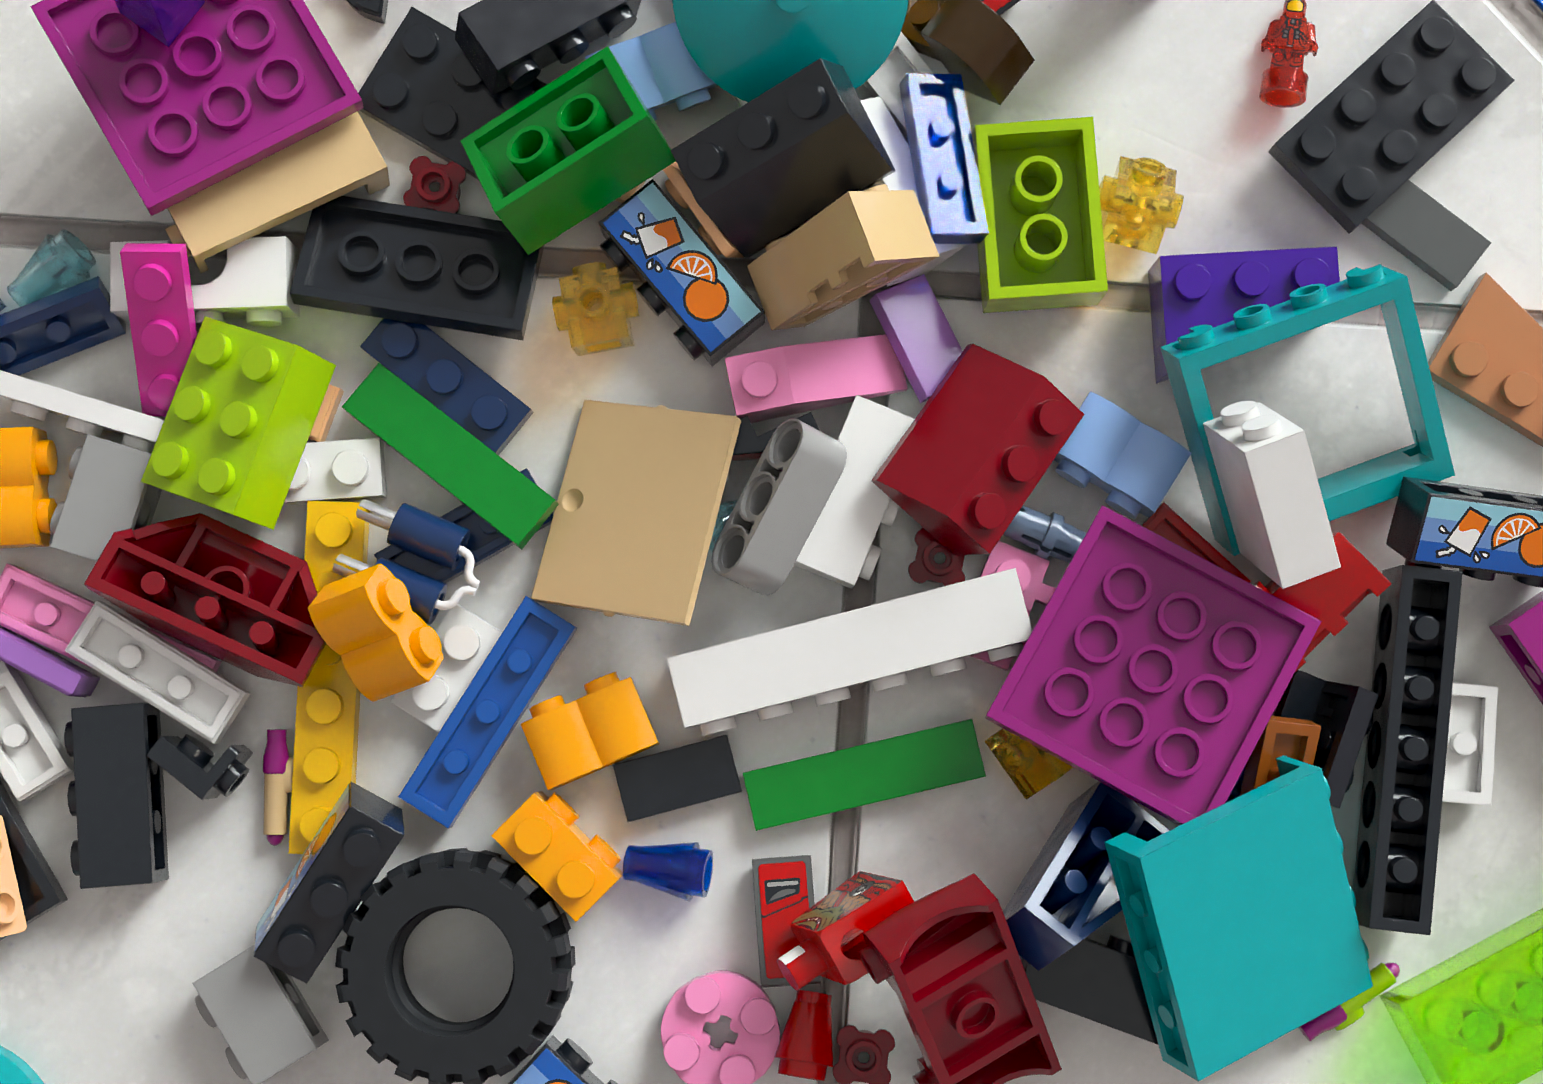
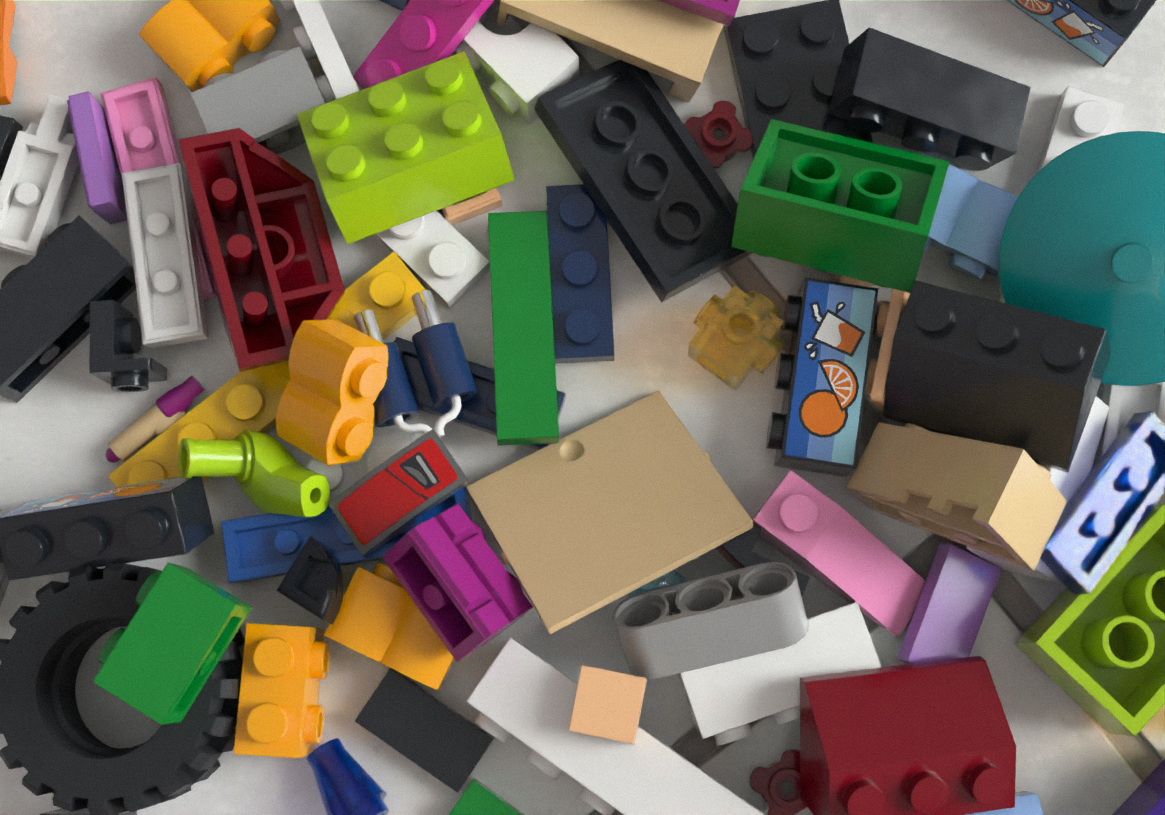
camera: 50 degrees right, 5 degrees down
none -> green brick [93,563,252,725]
none -> lime arm [178,429,330,517]
none -> black tile [276,536,344,625]
none -> slope [328,429,468,557]
none -> magenta brick [383,504,533,663]
none -> light nougat tile [568,665,647,744]

